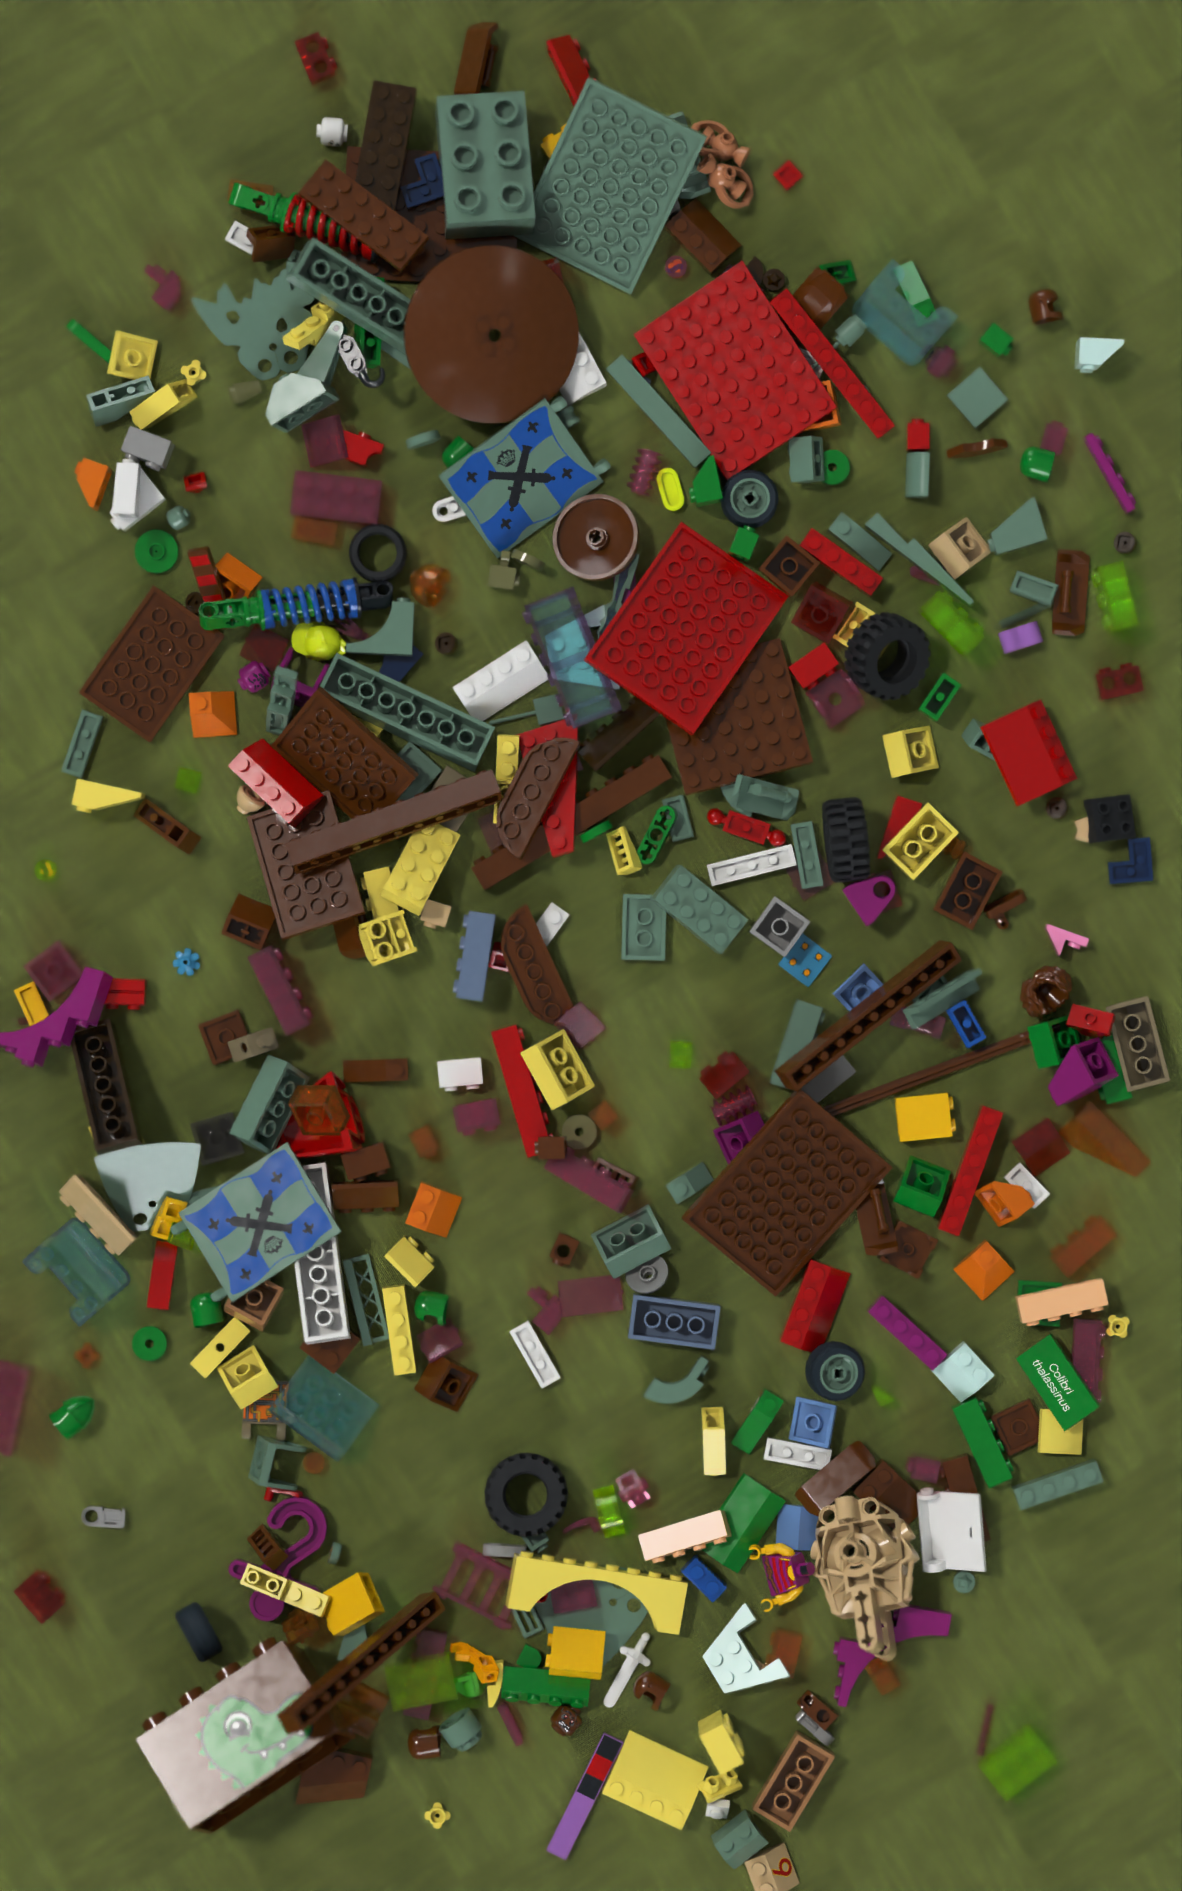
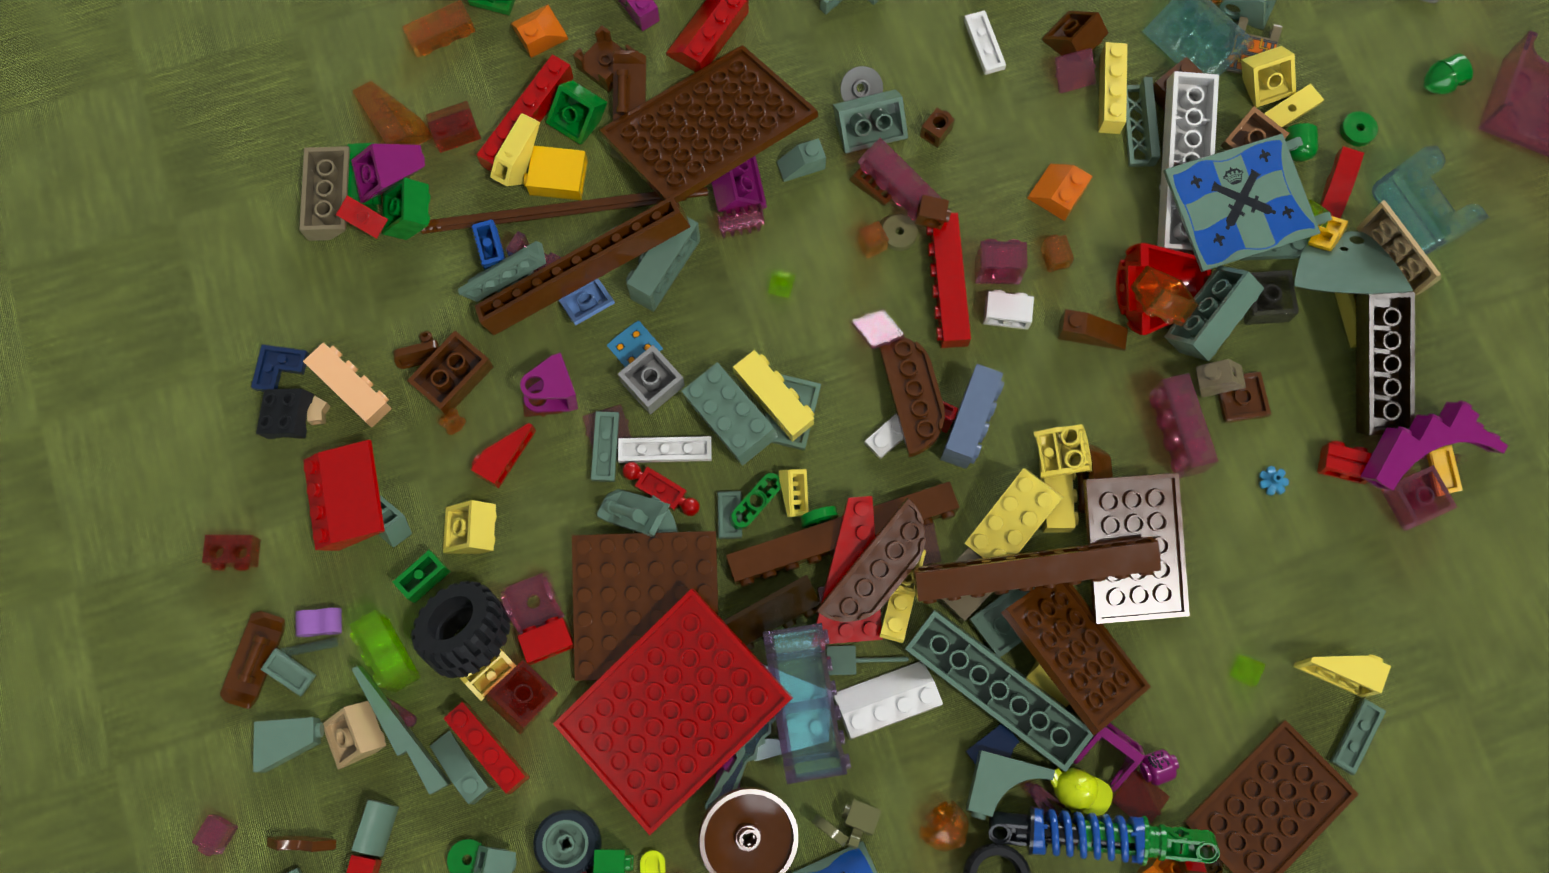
camera: 165 degrees left, 15 degrees down
clear neon green tile [34,859,57,881] -> none
clear orange plate [74,1342,100,1369] -> none
reddish brown slope [133,798,202,855] -> none
orange slope [189,691,237,738] -> none
reddish brown slope [221,894,275,950] -> none
red slope [228,738,324,828] -> none
tan brick [237,785,266,815] -> none
sand green slope [266,666,298,735] -> none
reddish brown slope [332,1179,400,1213] -> none
reddish brown brick [341,1140,392,1183] -> none
light yellow slope [384,1235,435,1287] -> none
green helmet [414,1290,449,1326] -> none
tan brick [420,899,452,929] -> none
dark brown tile [435,632,458,655] -> none
light yellow brick [521,1029,595,1110] -> none
clear pink brick [527,1286,562,1335] -> none
clear pink piece [557,1275,623,1317] -> none
sand blue brick [628,1293,721,1350] -> none
clear red slope [699,1050,750,1099] -> none
green brick [728,525,759,563] -> none
reddish brown brick [758,535,820,598] -> none
black tyre [822,797,870,883] -> none
light yellow slope [882,802,959,880] -> none
orange slope [974,1181,1035,1227] -> none
white plate [1004,1162,1050,1209] -> none
green helmet [1019,446,1055,483] -> none
reddish brown hair [1019,966,1073,1019] -> none
bright pink slope [1045,924,1089,956] -> none
dark brown tile [1046,797,1069,820] -> none
magenta plate [1083,433,1136,515] -> none
clear neon green brick [1091,561,1139,634] -> none
dark brown tile [1114,532,1137,554] -> none
none -> light nougat brick [303,342,392,428]
none -> light yellow slope [490,113,540,186]
none -> light yellow brick [733,350,814,442]

